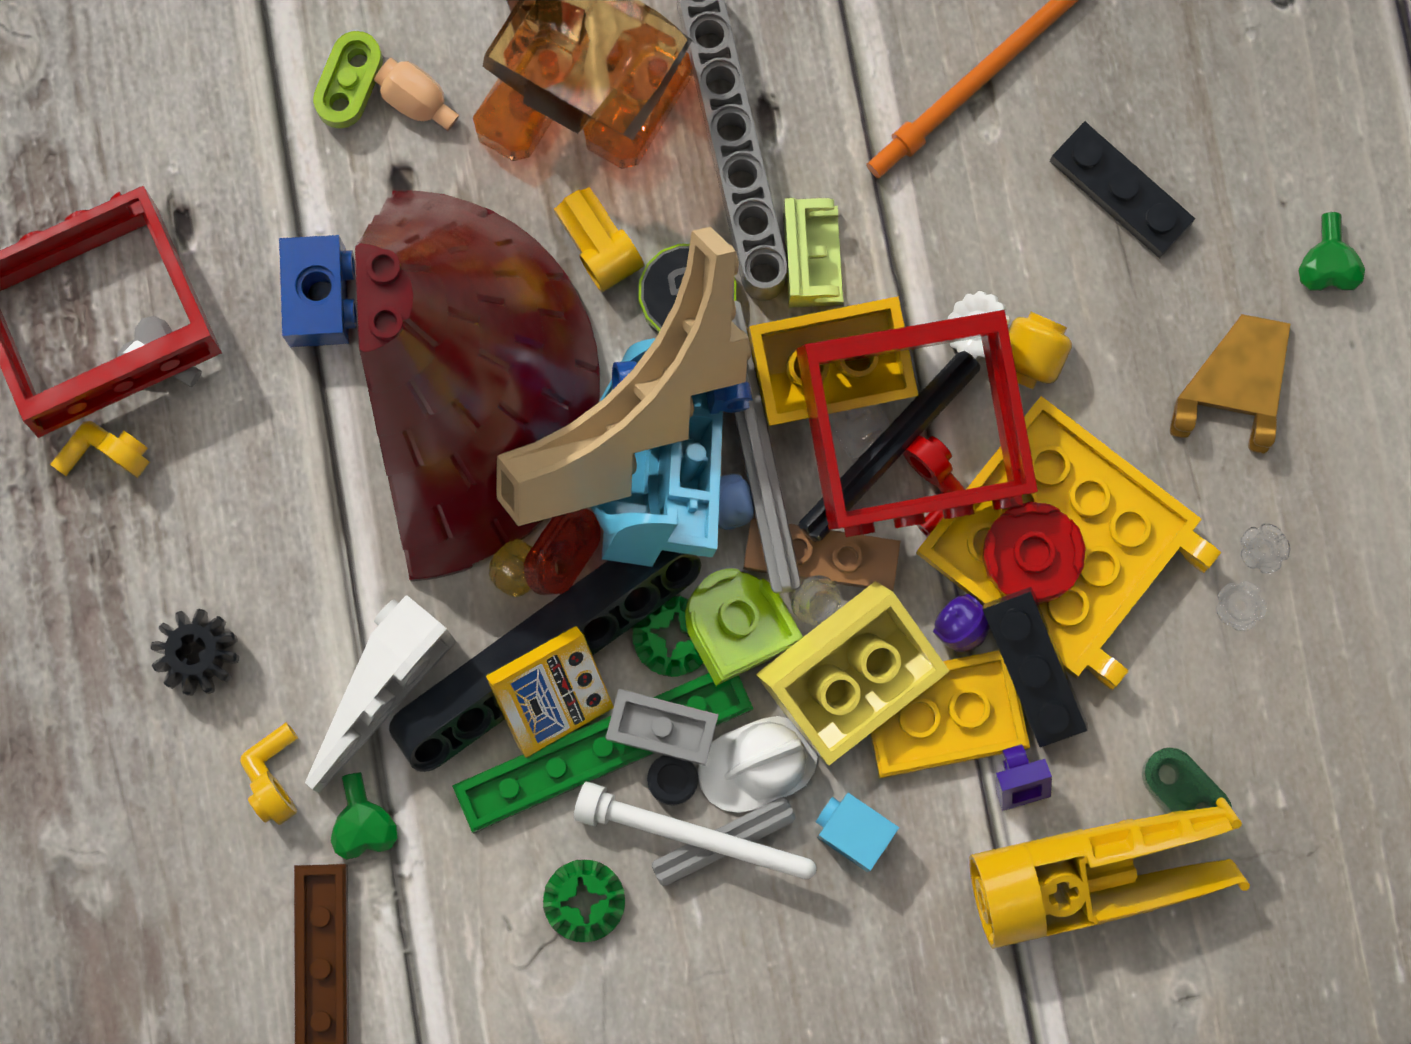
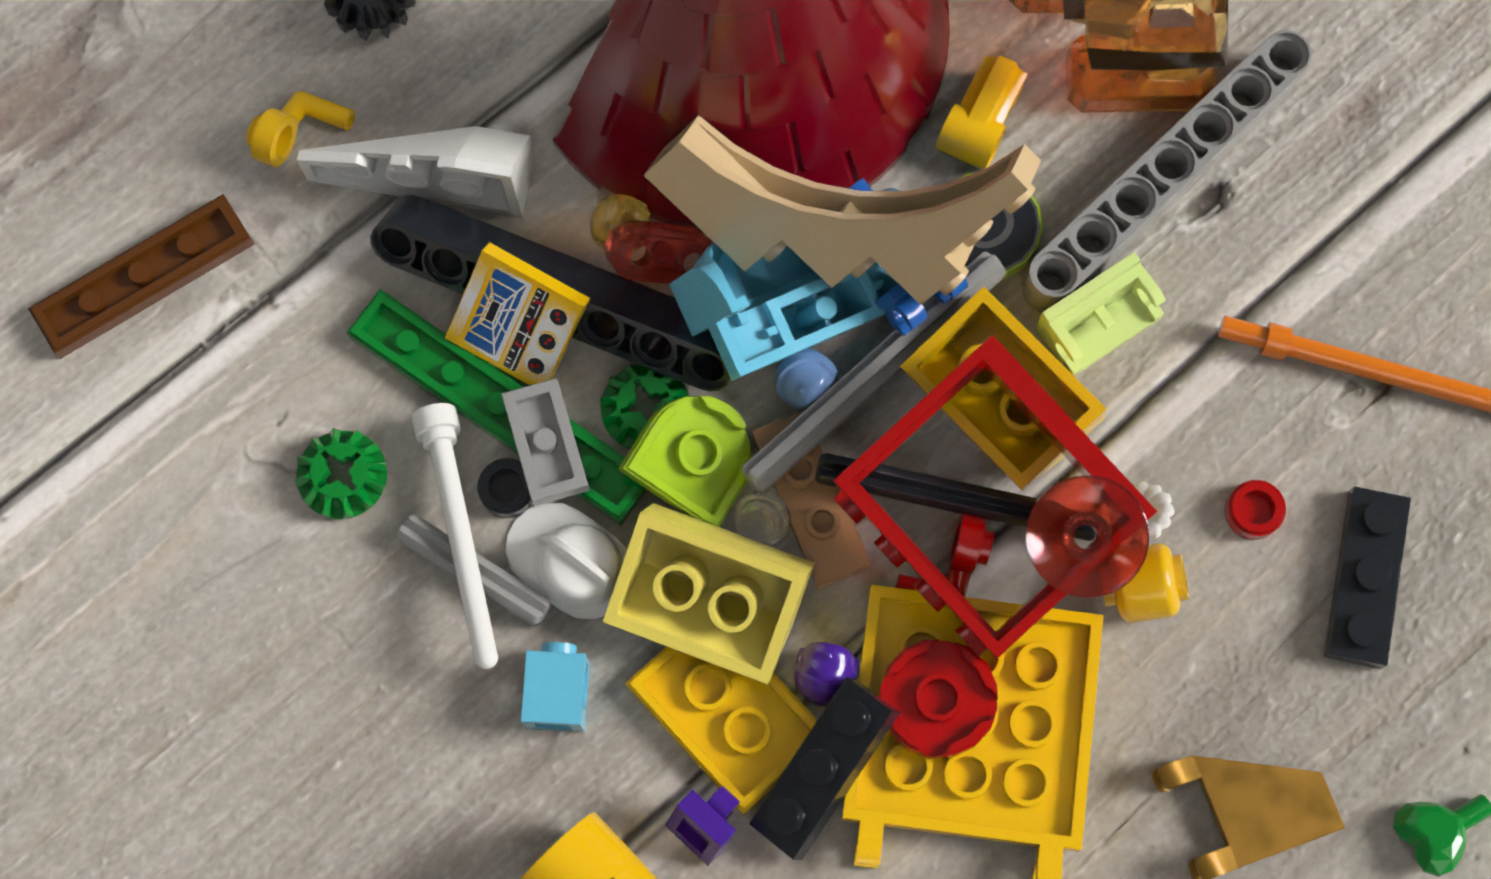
camera: 60 degrees right, 5 degrees down
green rock [331,772,398,860] -> none
none -> clear red dish [1026,475,1149,598]
none -> red tile [1224,480,1286,540]

